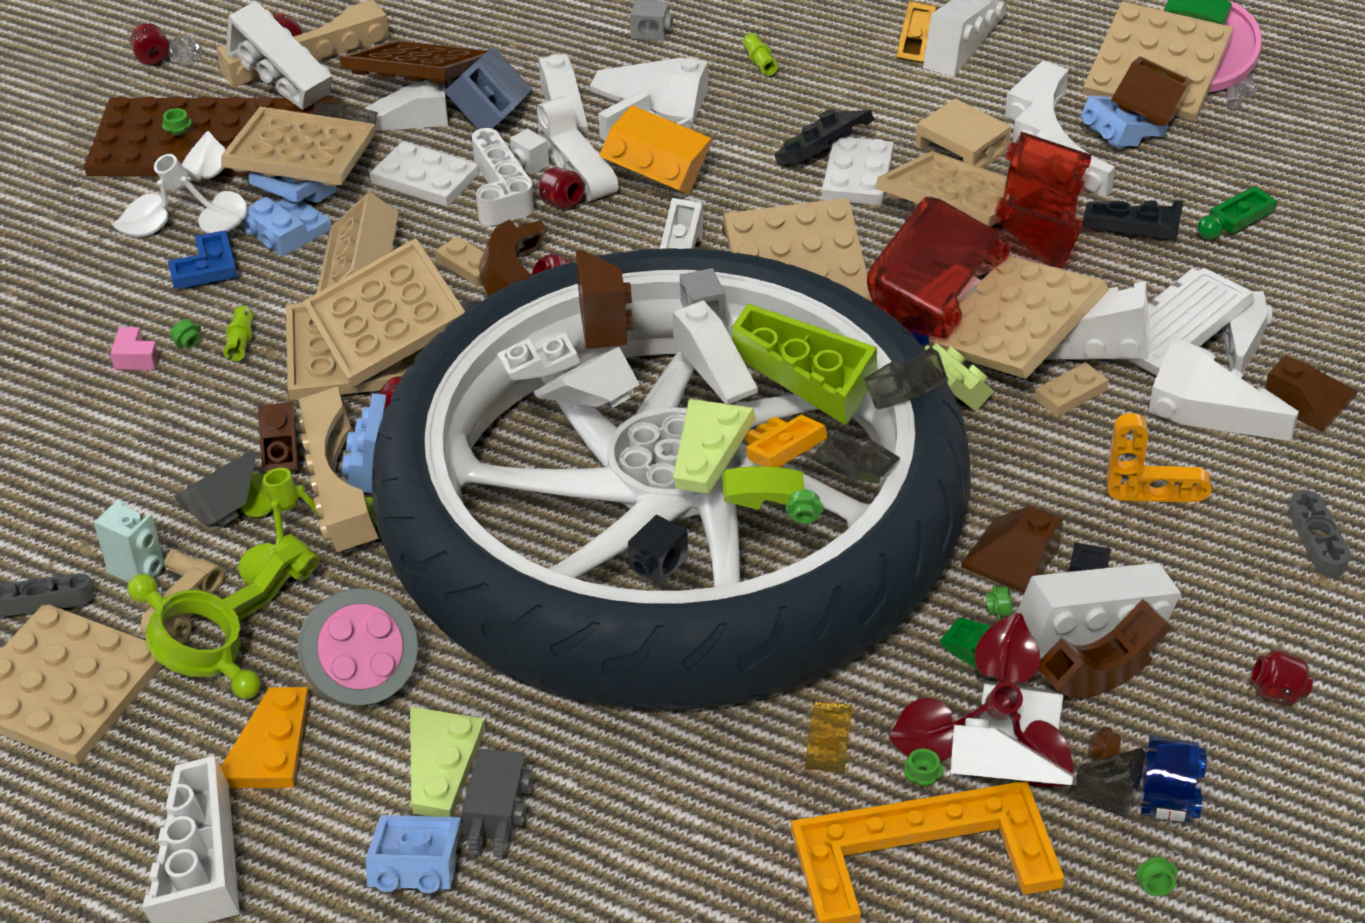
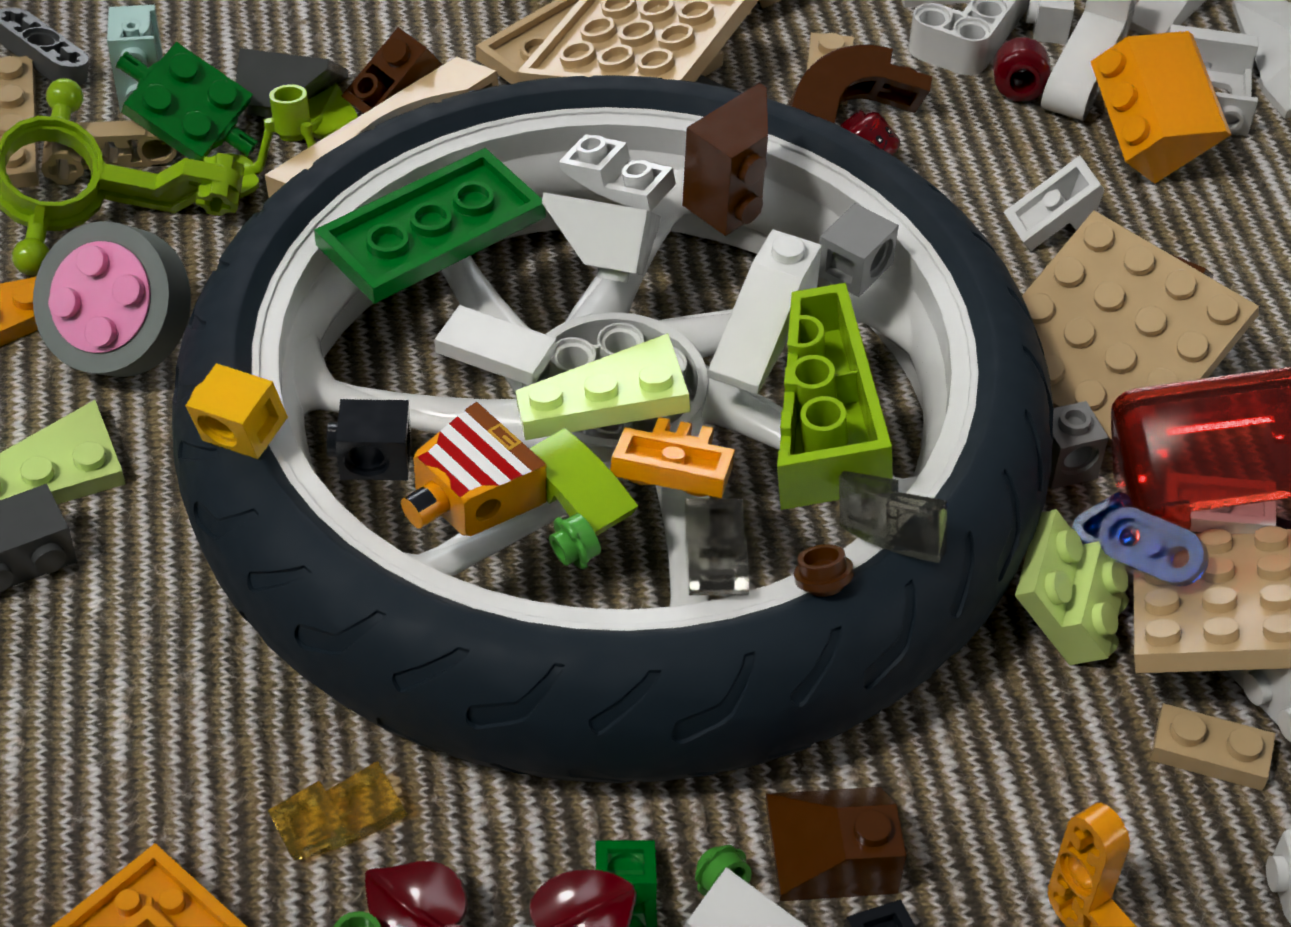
camera: 50 degrees right, 5 degrees up
none -> green plate [116,42,259,161]
none -> yellow brick [185,363,288,459]
none -> green plate [314,148,546,304]
none -> torso [401,402,546,536]
none -> white tile [434,305,556,385]
none -> reddish brown plate [794,544,854,597]
none -> clear blue plate [1098,507,1209,586]

